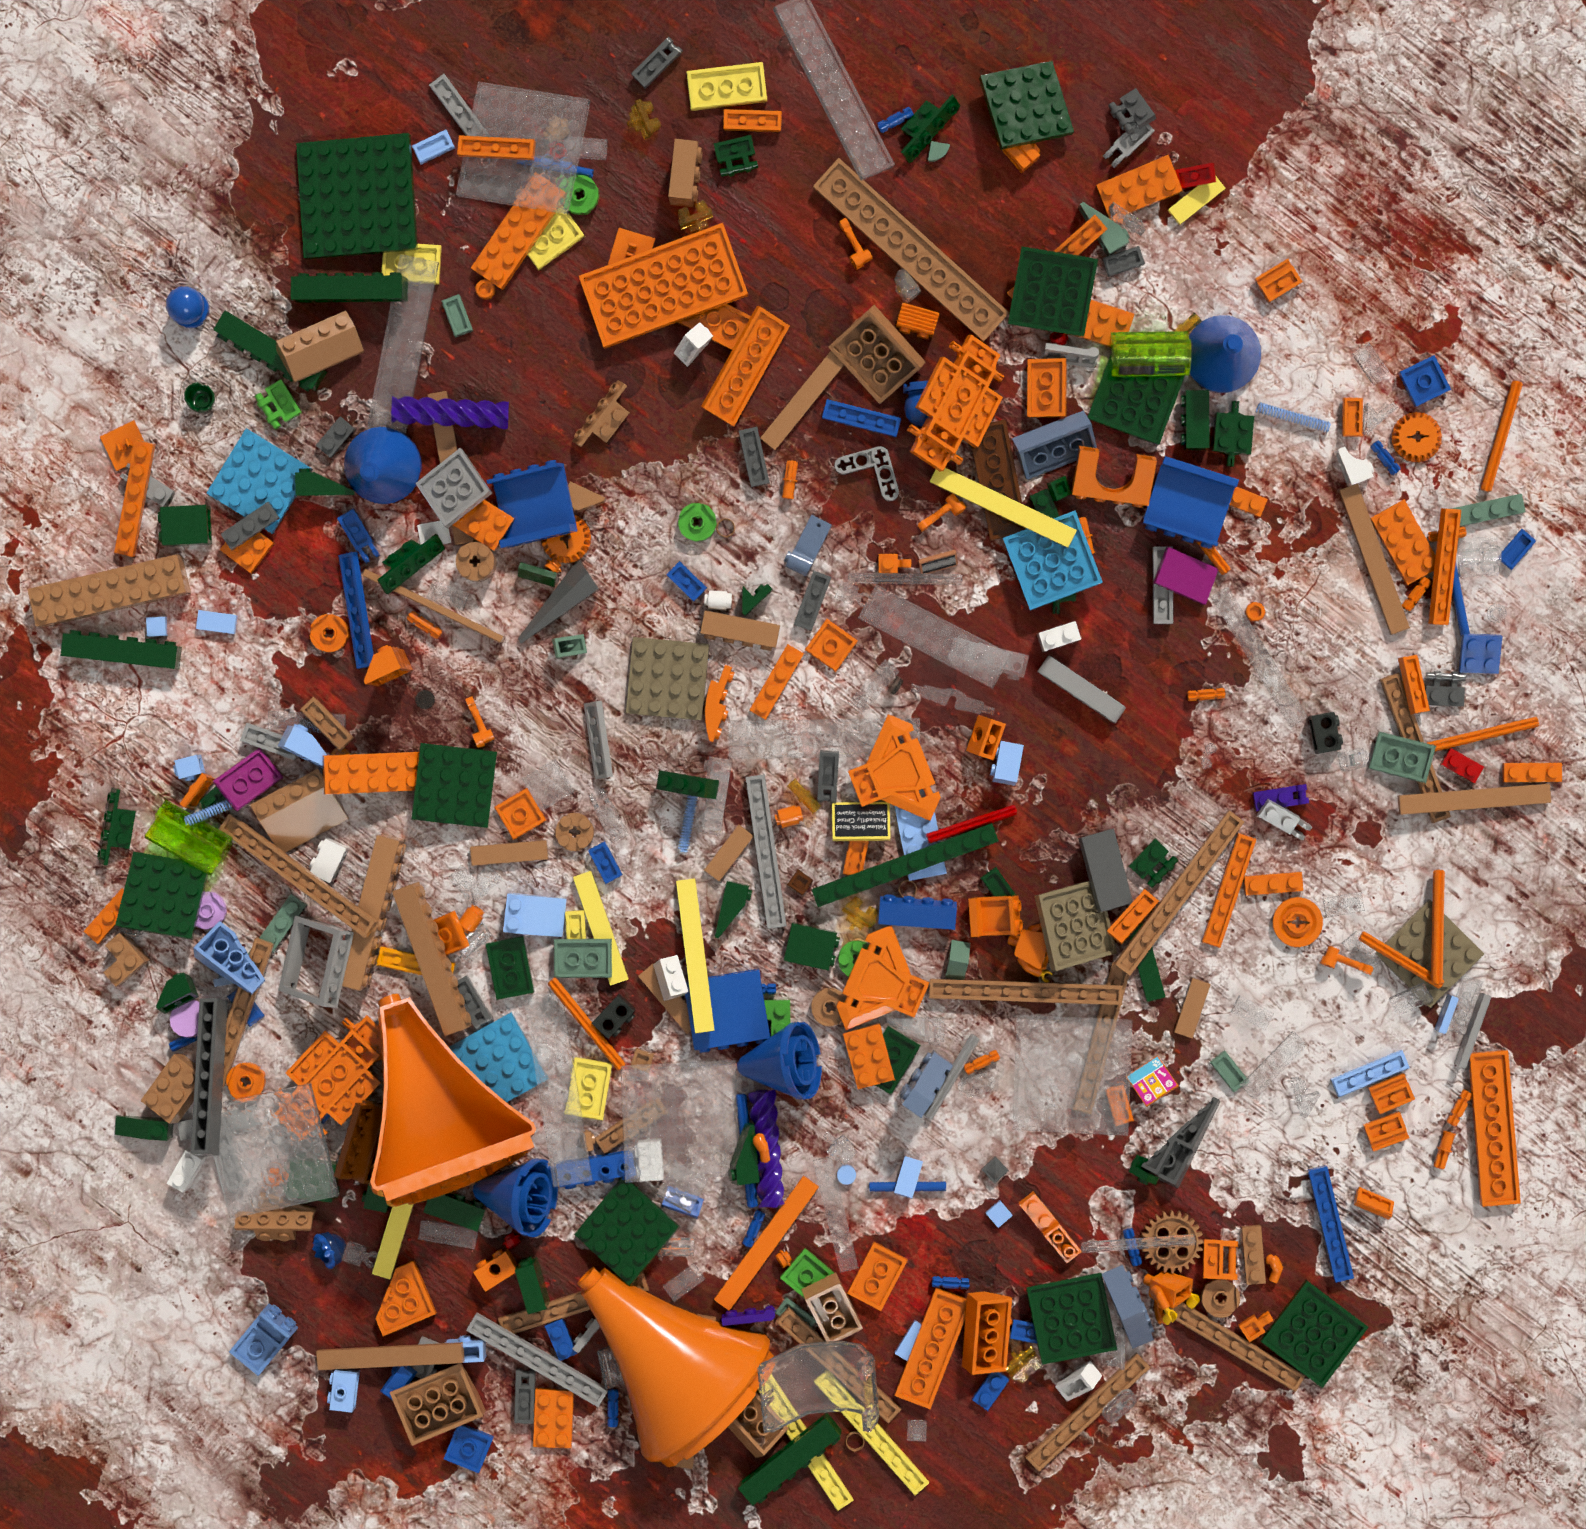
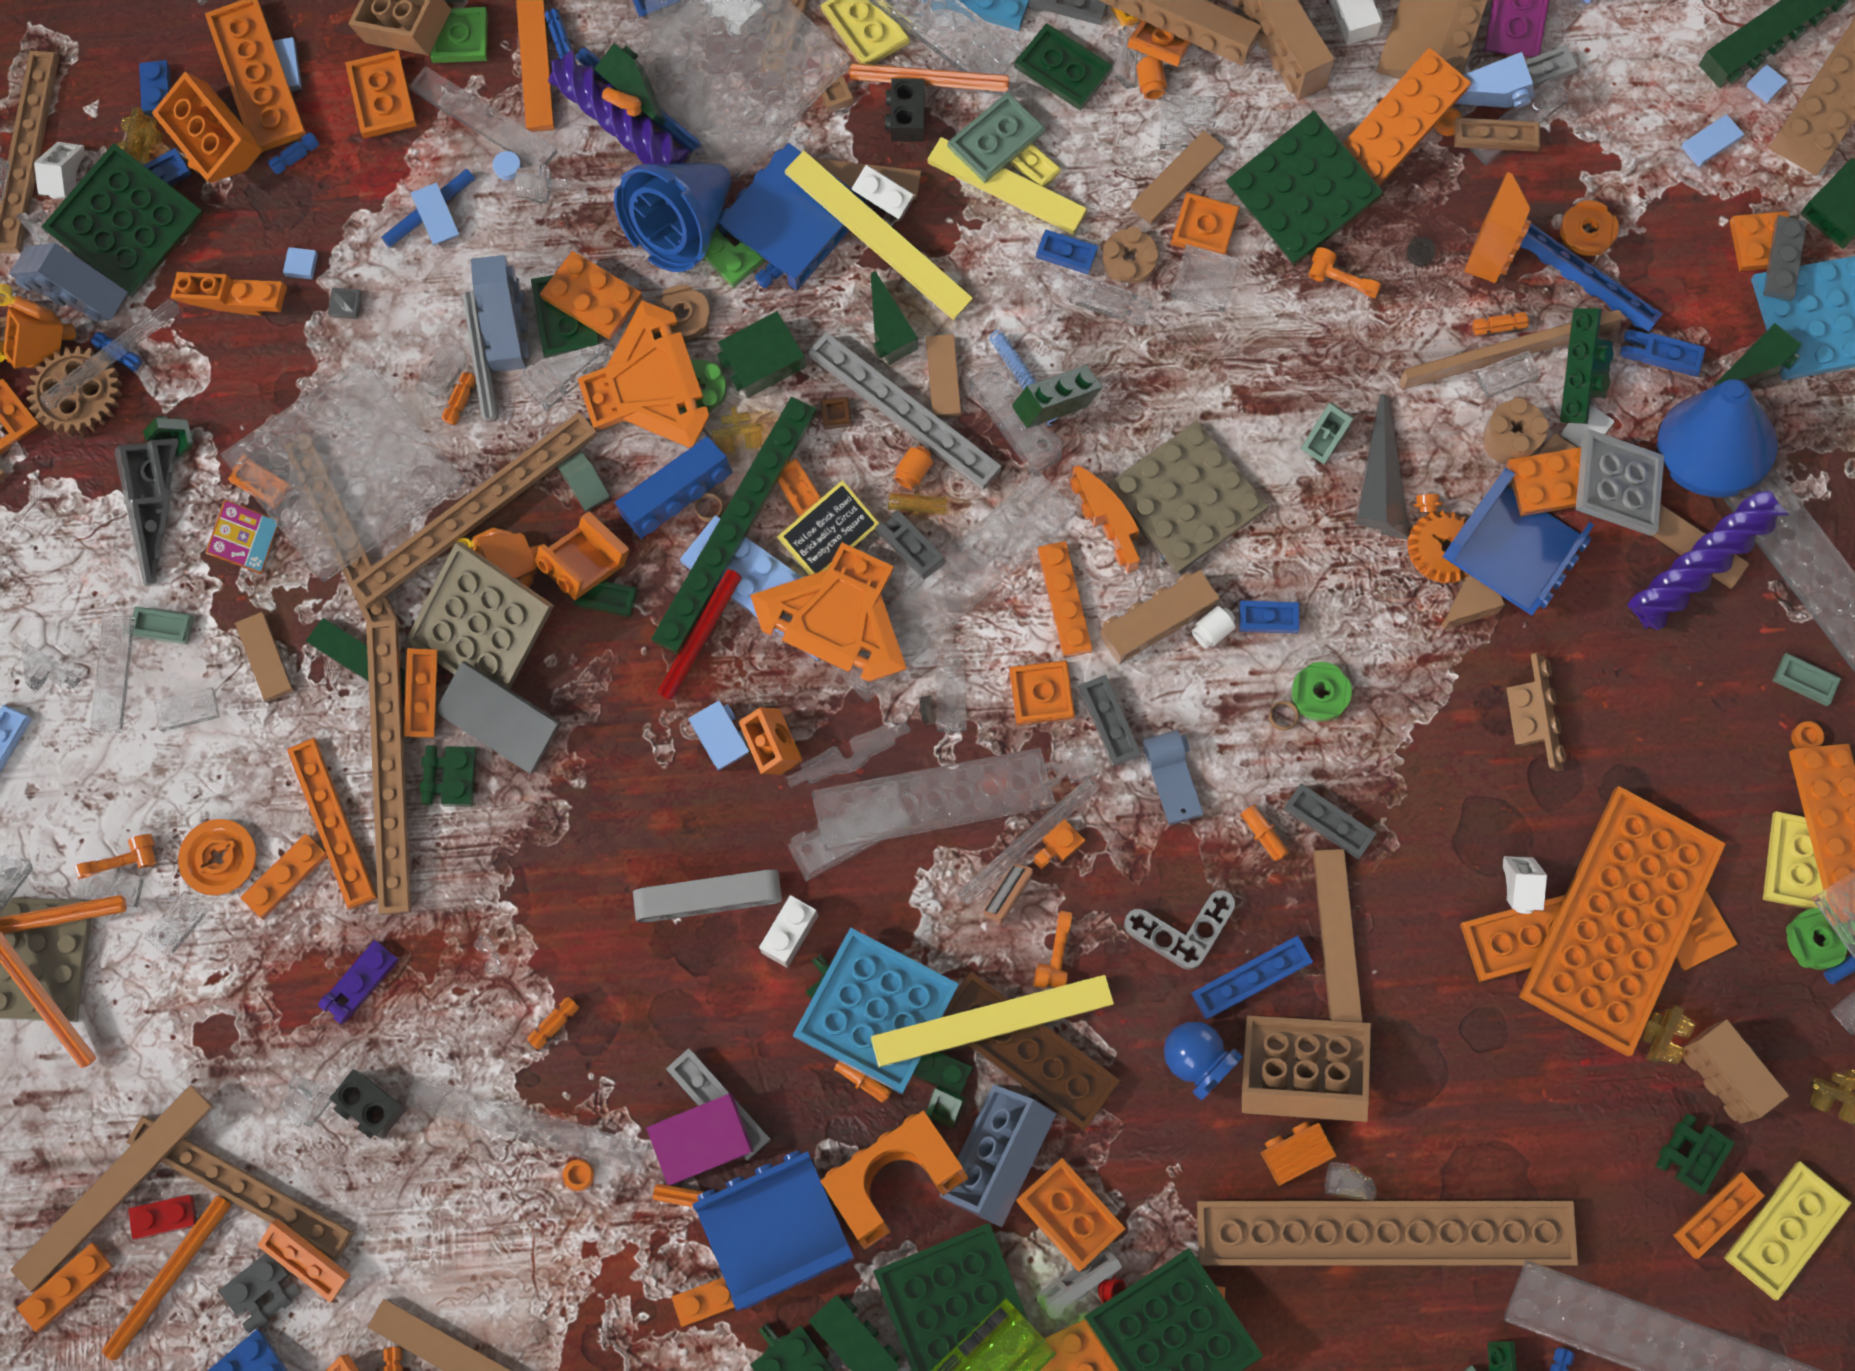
camera: 145 degrees right, 15 degrees down
dark grey plate [316,416,356,459] -> none
light blue slope [503,892,567,937] -> none
dark green tile [518,562,557,587] -> none
light grey plate [584,701,613,779] -> none
orange plate [701,306,790,426] -> none
dark green slope [742,583,773,616] -> none
orange plate [775,1250,792,1268] -> none
orange brick [838,218,873,270] -> none
orange piece [907,335,1004,472] -> none
light grey hinge [1257,799,1312,840] -> none
sand green tile [1369,731,1436,783] -> none

